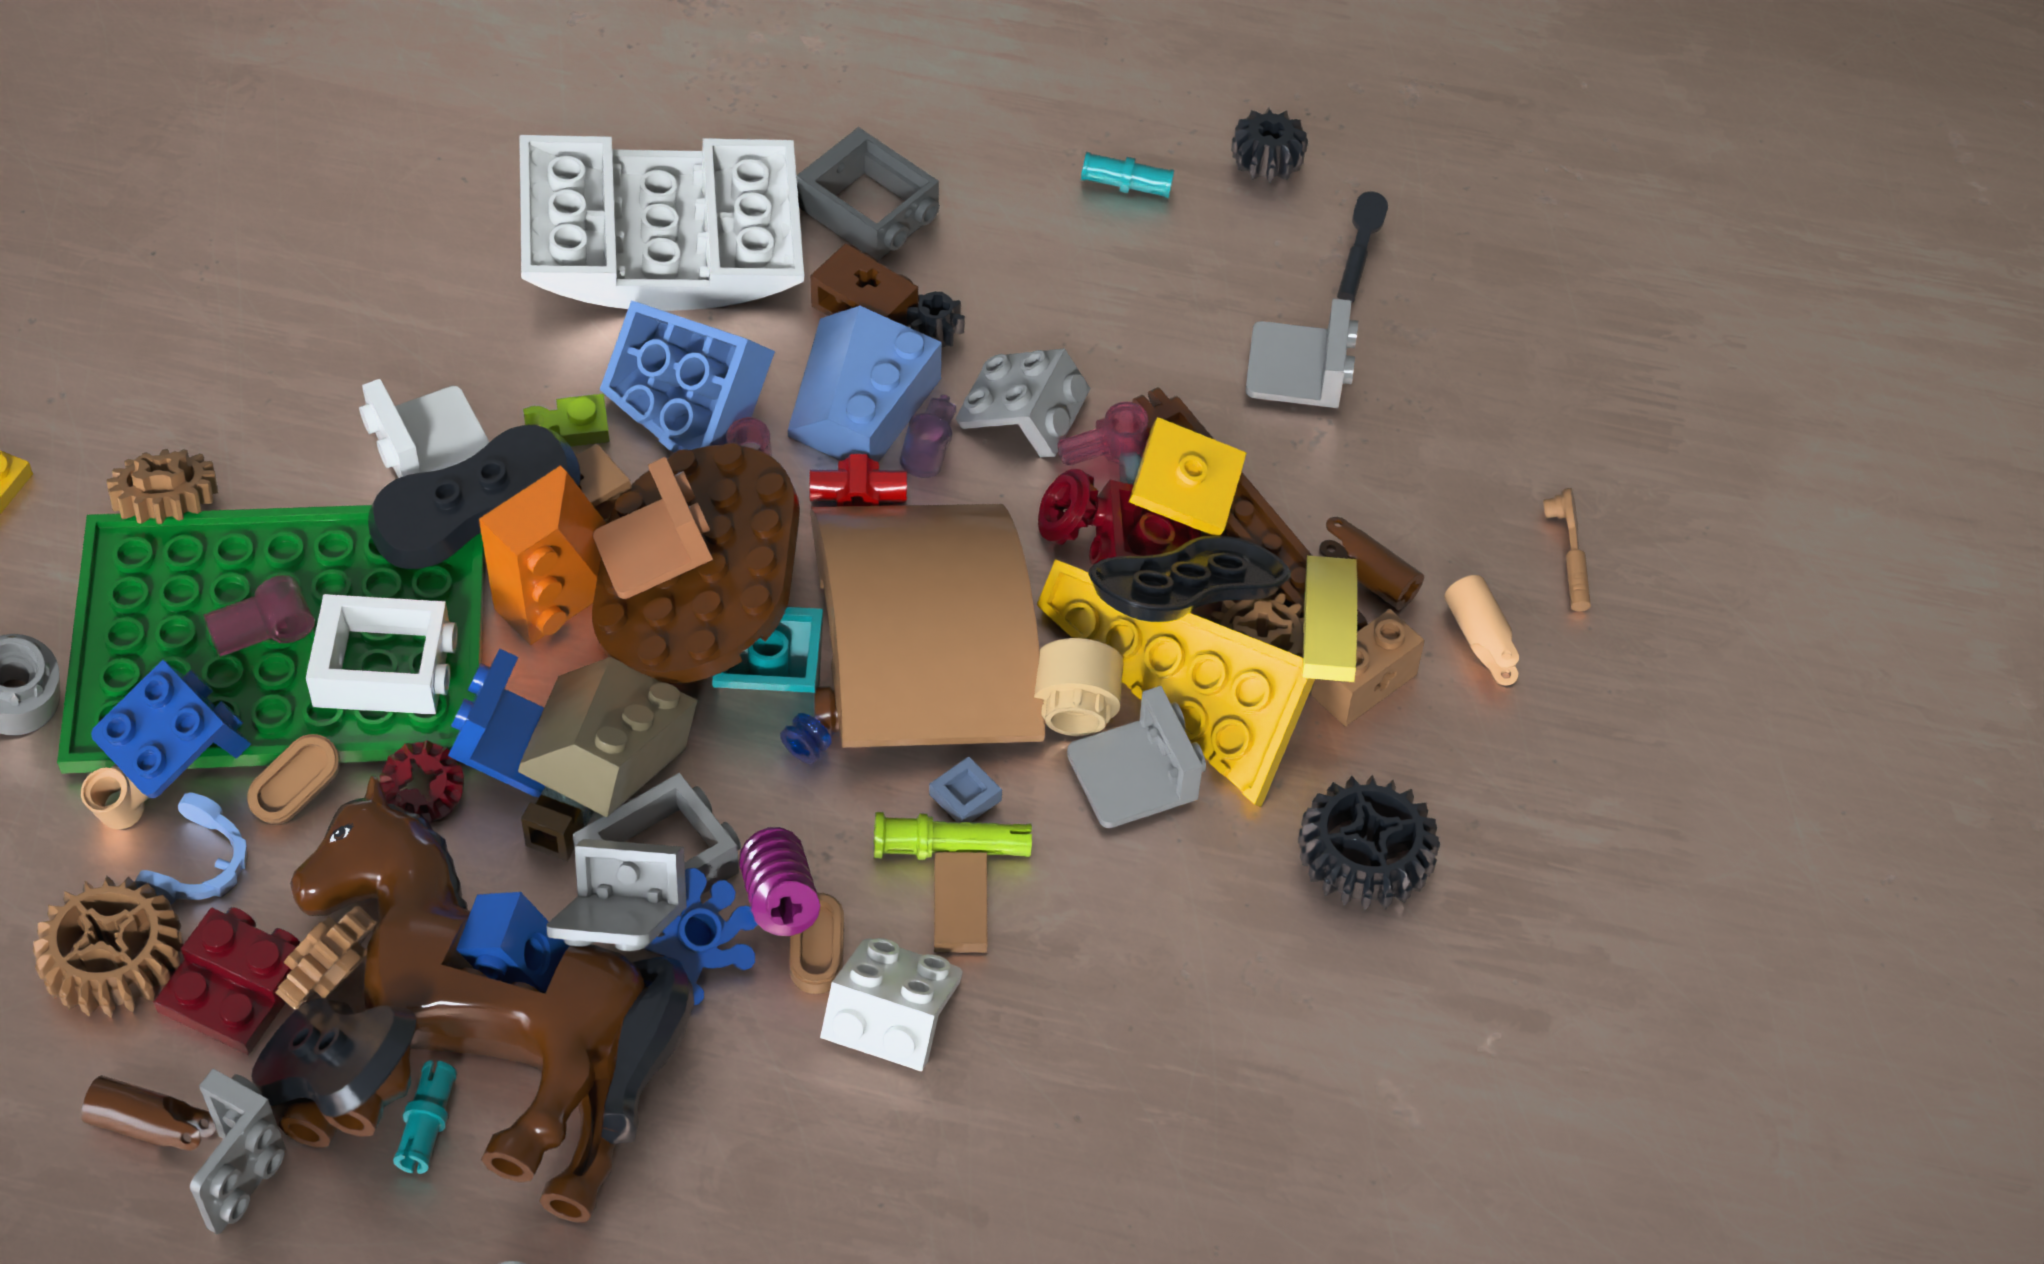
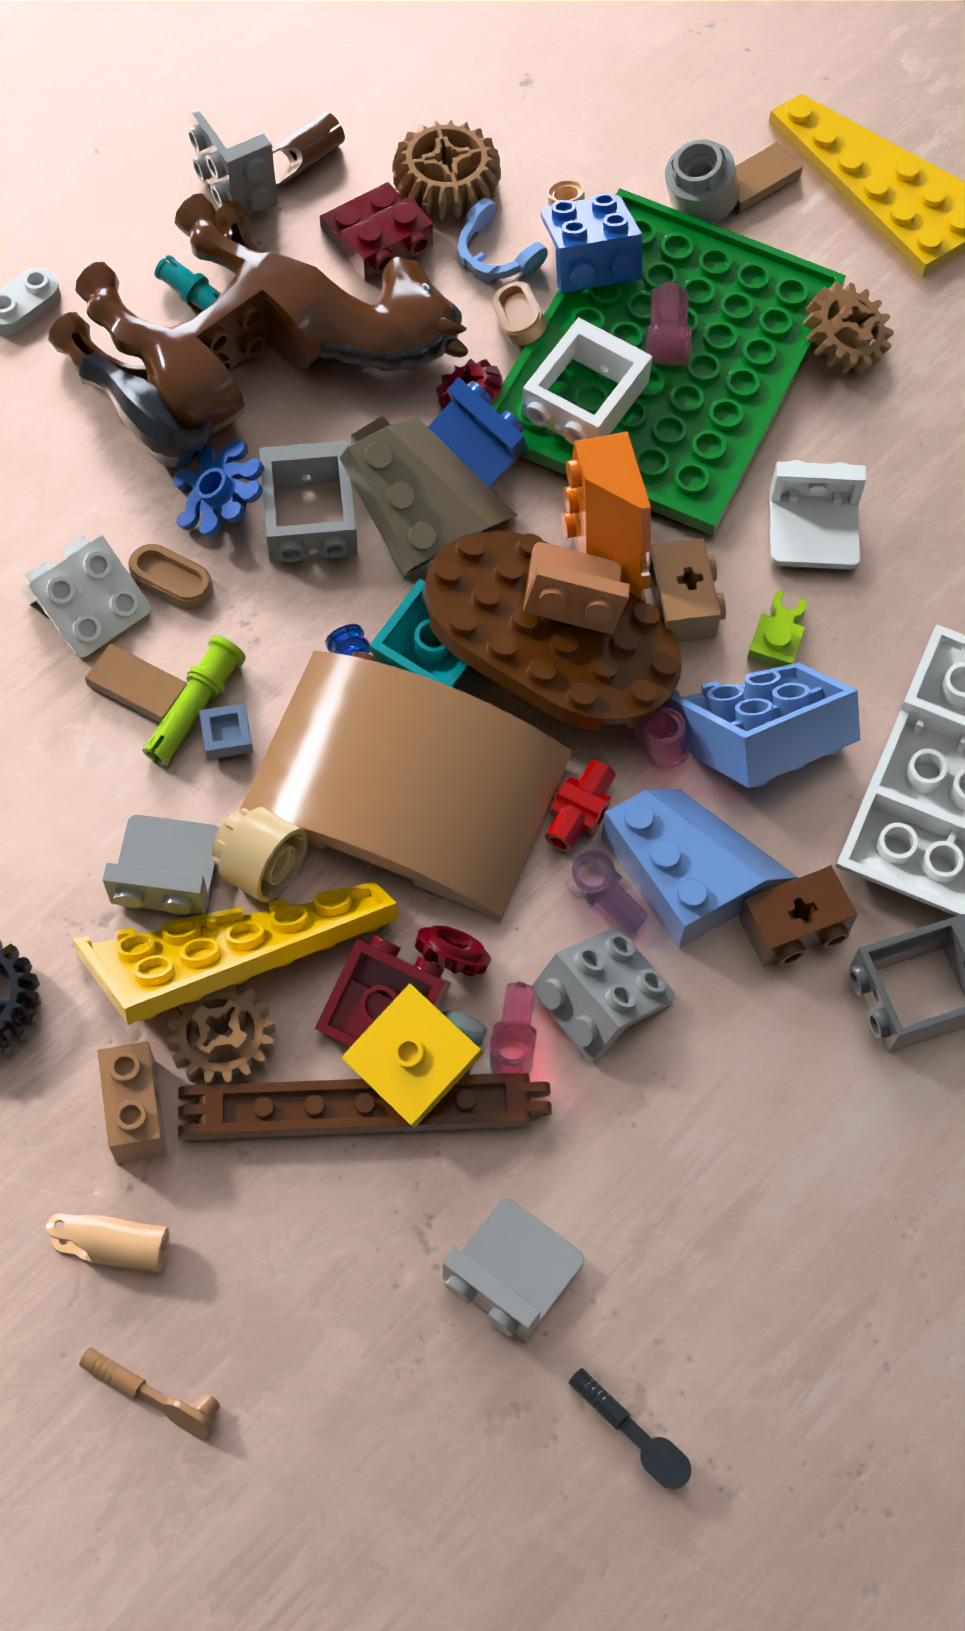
camera: 120 degrees right, 10 degrees up
black plate [251,998,416,1117] -> none
medium nougat gear [275,905,377,1010] -> none
black plate [368,425,581,569] -> none
blue brick [456,892,570,994] -> none
light grey bracket [547,839,687,951] -> none
magenta piece [739,827,821,936] -> none
black gear [907,291,965,348] -> none
teal pin [1081,152,1174,198] -> none
black plate [1088,536,1291,622] -> none
black gear [1231,107,1308,183] -> none
light yellow slope [1302,555,1357,682] -> none
reddish brown piece [1319,517,1424,610] -> none

